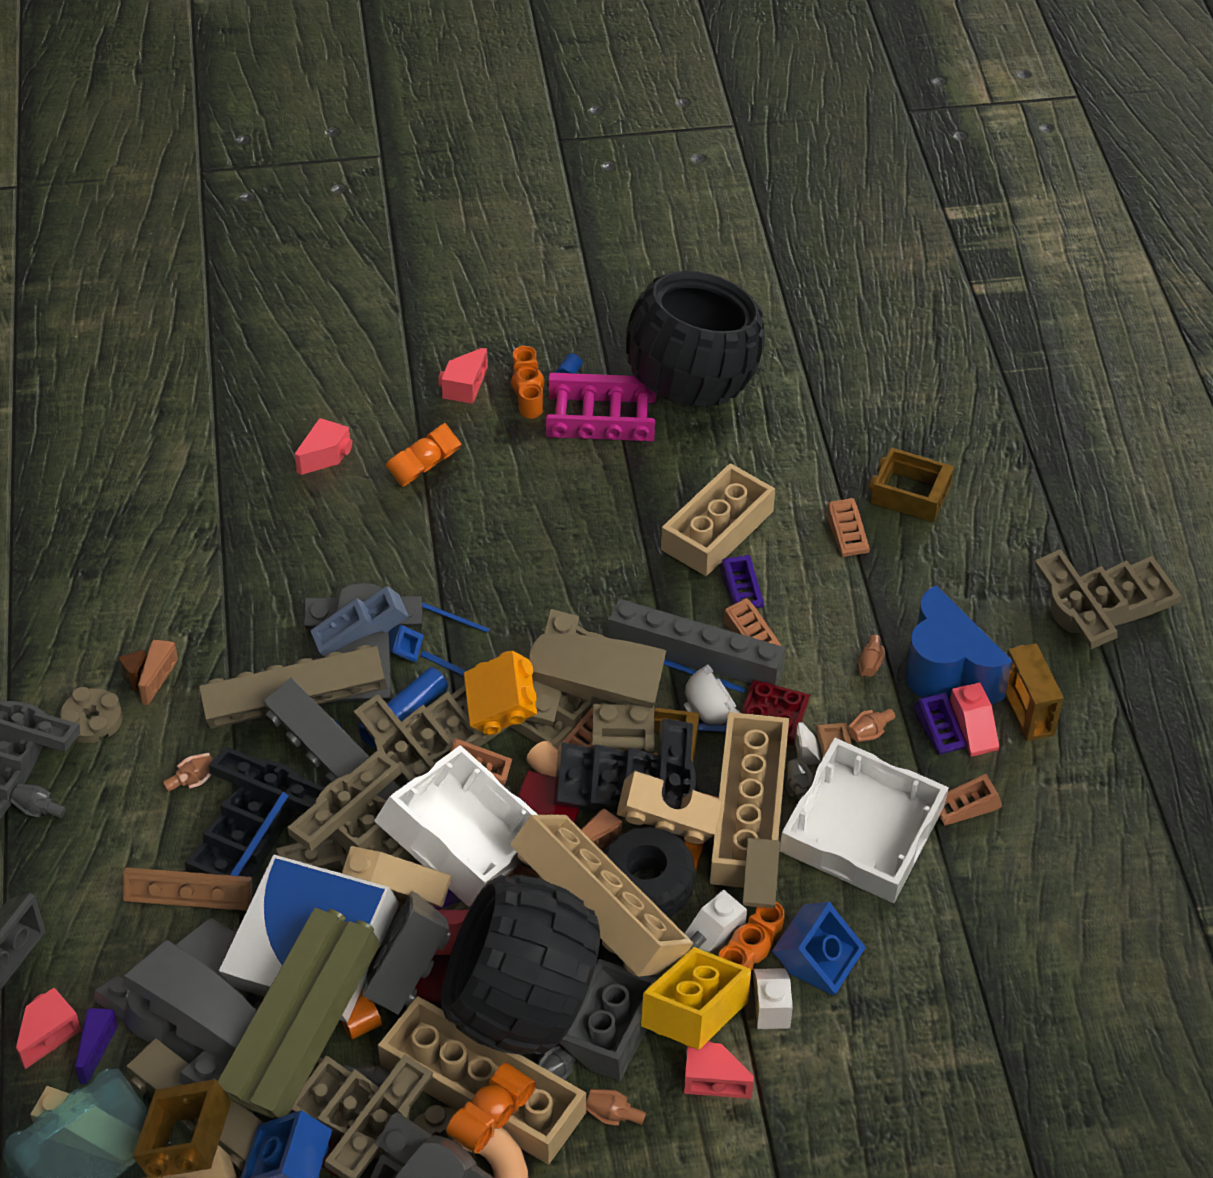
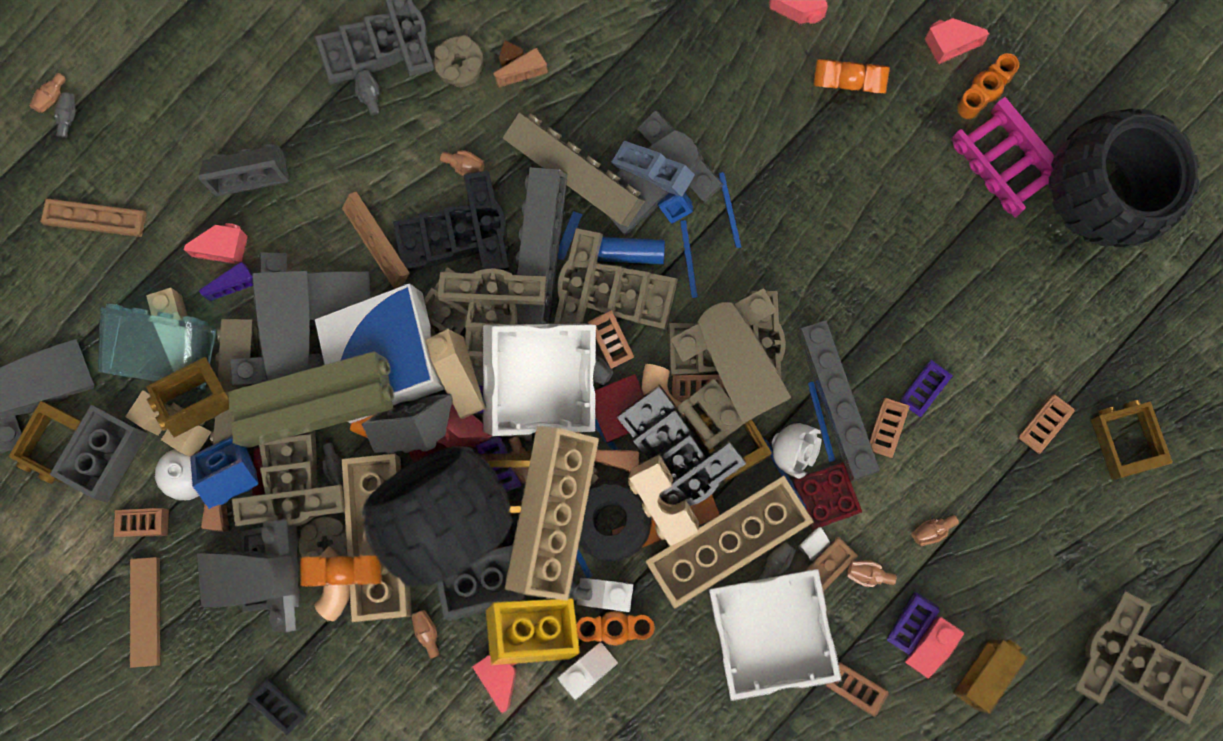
camera: 60 degrees right, 30 degrees up
blue piece [230,792,289,876] -> none
light orange brick [464,650,537,735] -> none
blue hinge [556,353,583,374] -> none
tan brick [661,463,775,576] -> none
dark tan slope [743,838,780,909] -> none
blue slope [772,902,866,995] -> none
blue brick [905,585,1013,704] -> none

